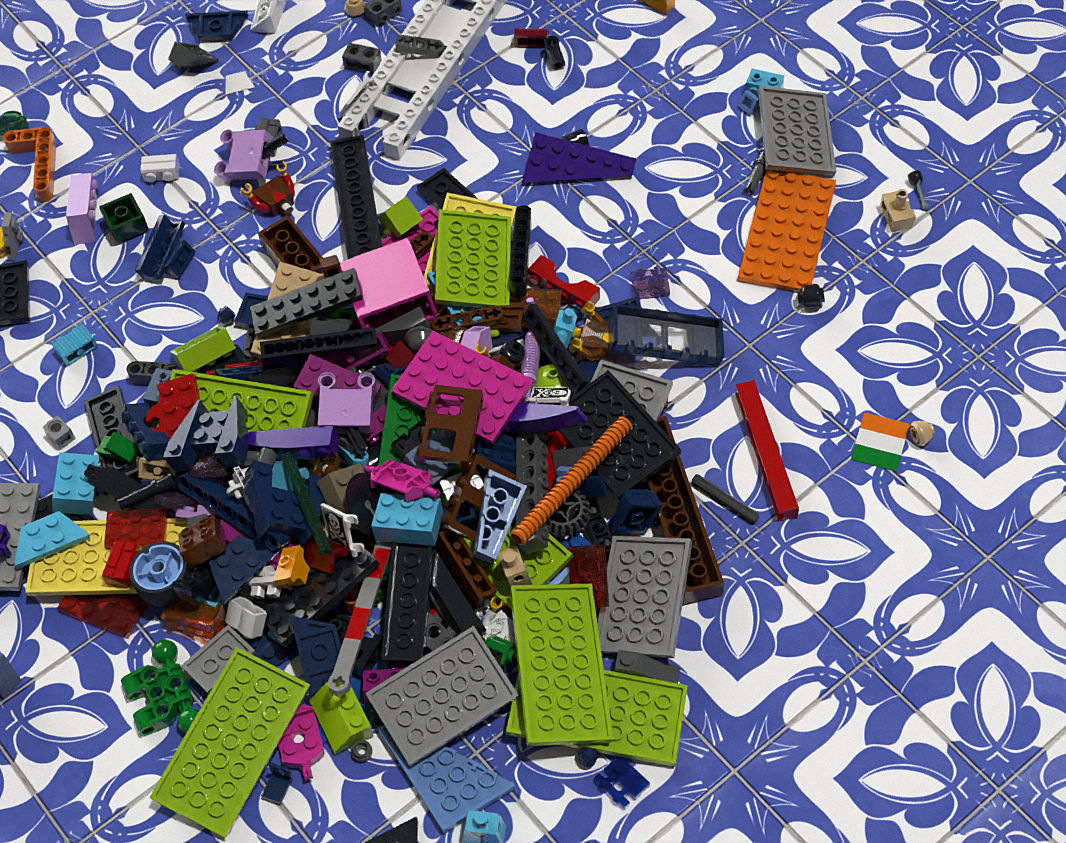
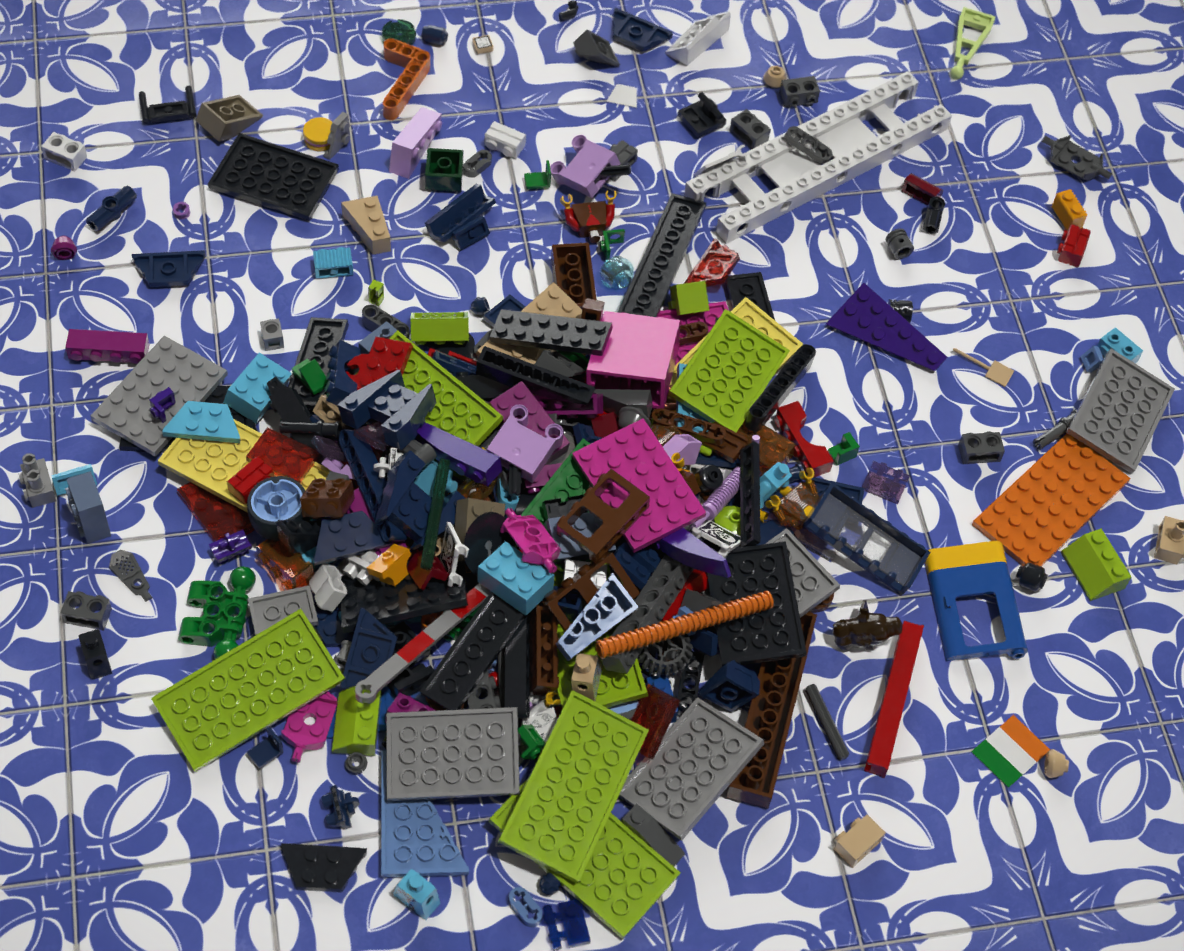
camera: 20 degrees right, 0 degrees up
none -> dark grey brick [60,591,112,631]
none -> black torso [78,629,113,680]
none -> dark grey piece [109,549,153,602]
none -> dark purple hips [209,530,252,564]
none -> dark blue hips [321,785,360,829]
none -> light grey bush [333,640,352,668]
none -> tan wedge [341,196,391,255]
none -> lime piece [368,280,384,306]
none -> dark blue brick [421,25,448,45]
none -> dark grey beam [463,150,492,178]
none -> tile [472,35,494,54]
none -> medium blue beam [509,887,543,927]
none -> green bracket [524,160,551,189]
none -> black arm [559,0,579,21]
none -> green bracket [600,229,625,261]
none -> clear light blue plant [600,256,634,290]
none -> black plate [677,92,727,138]
none -> clear red wing [684,239,740,287]
none -> green panel [828,432,860,466]
none -> dark brown piece [832,600,903,651]
none -> tan brick [834,814,886,868]
none -> dark grey piece [885,228,914,259]
none -> blue piece [925,541,1028,661]
none -> tan piece [953,348,1014,387]
none -> dark grey brick [958,431,1005,464]
none -> red brick [1057,224,1091,267]
none -> lime slope [1061,528,1132,601]

